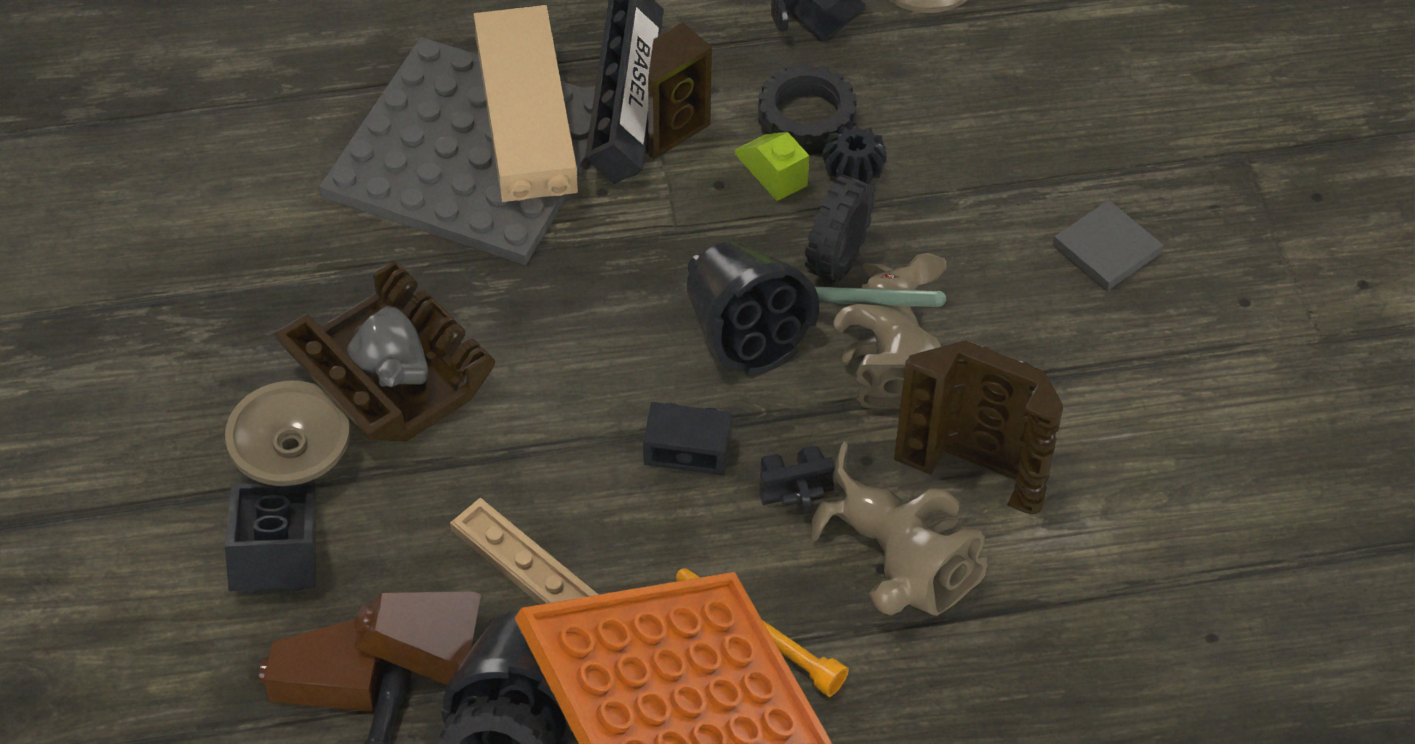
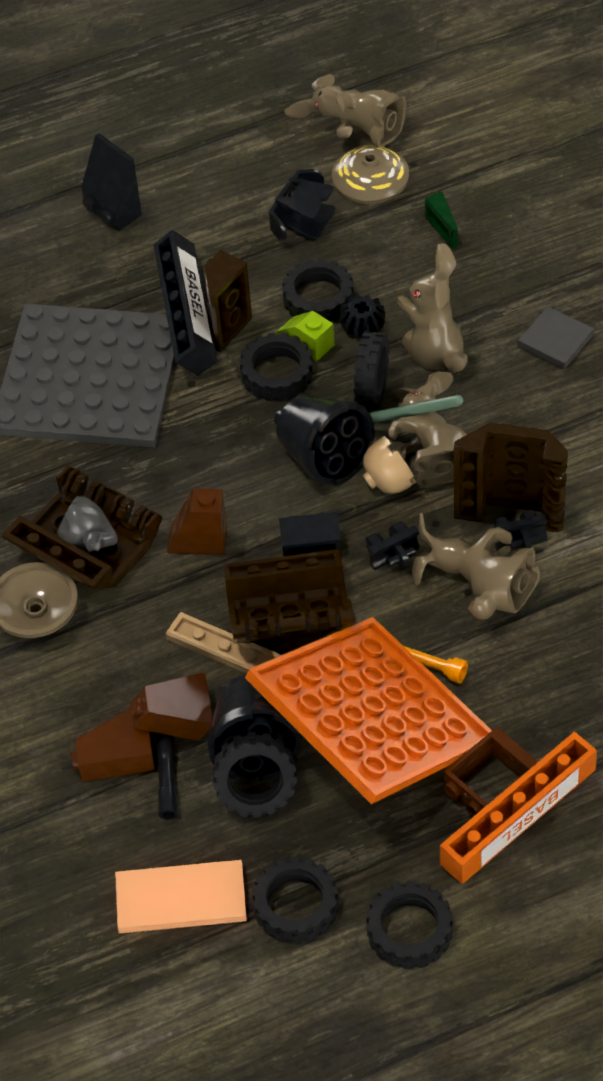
camera: 10 degrees left, 0 degrees up
black slope [225,481,316,593] -> none
tan brick [474,5,578,202] -> none
none -> reddish brown slope [167,488,228,555]
none -> dark brown slope [223,549,354,644]
none -> black tyre [239,333,314,401]
none -> tan cylinder [362,436,417,494]
none -> dark tan animal [396,243,468,373]
none -> dark green slope [425,191,458,249]
none -> black hips [494,510,548,551]

